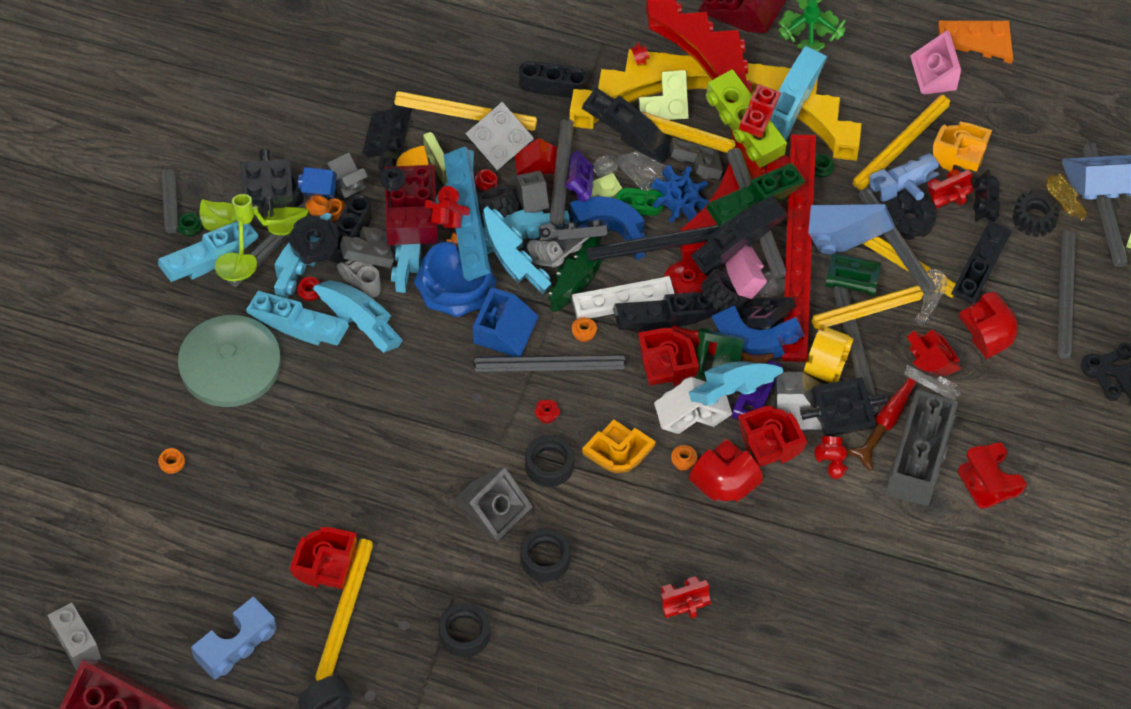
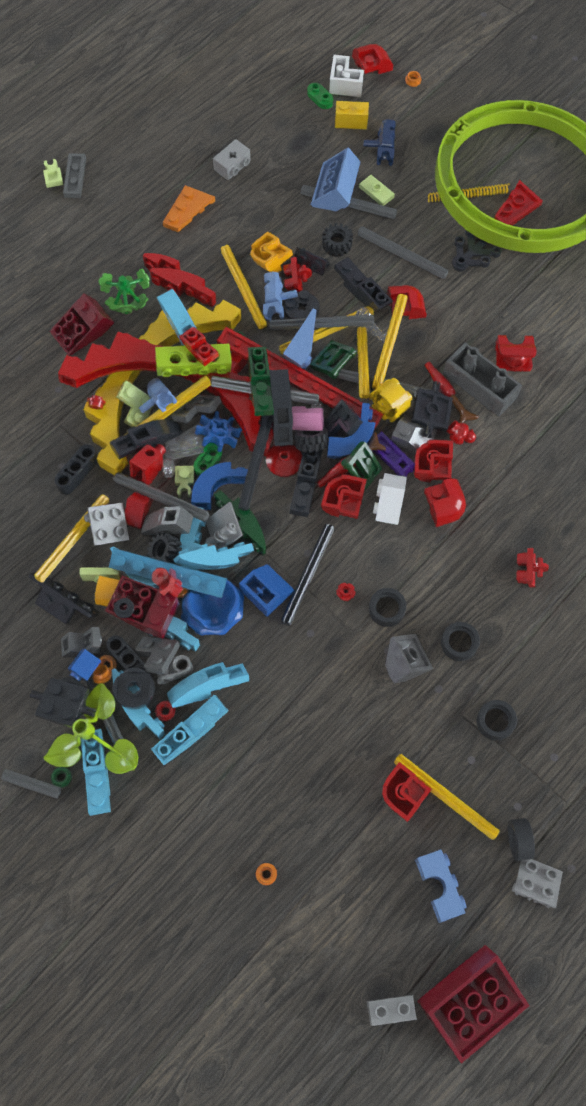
camera: 65 degrees left, 10 degrees up
sand green dish [178,315,281,407] -> none
red plate [474,169,498,191] -> none
black hinge [539,219,610,241] -> none
dark purple plate [565,150,594,202] -> none
white plate [572,276,674,319] -> none
orange plate [572,317,597,342] -> none
light orange brick [582,419,656,473] -> none
orange plate [671,445,697,471] -> none
medium azure slope [689,361,783,406] -> none
clear plate [903,365,961,400] -> none
red brick [907,329,962,376] -> none
bright pink slope [910,31,961,94] -> none
clear yellow plate [1046,174,1088,221] -> none
none -> red torso [129,444,166,486]
none -> medium blue piece [139,378,177,413]
none -> red slope [143,253,180,270]
none -> red slope [150,268,216,307]
none -> light grey brick [213,139,251,180]
none -> yellow axle [372,294,407,390]

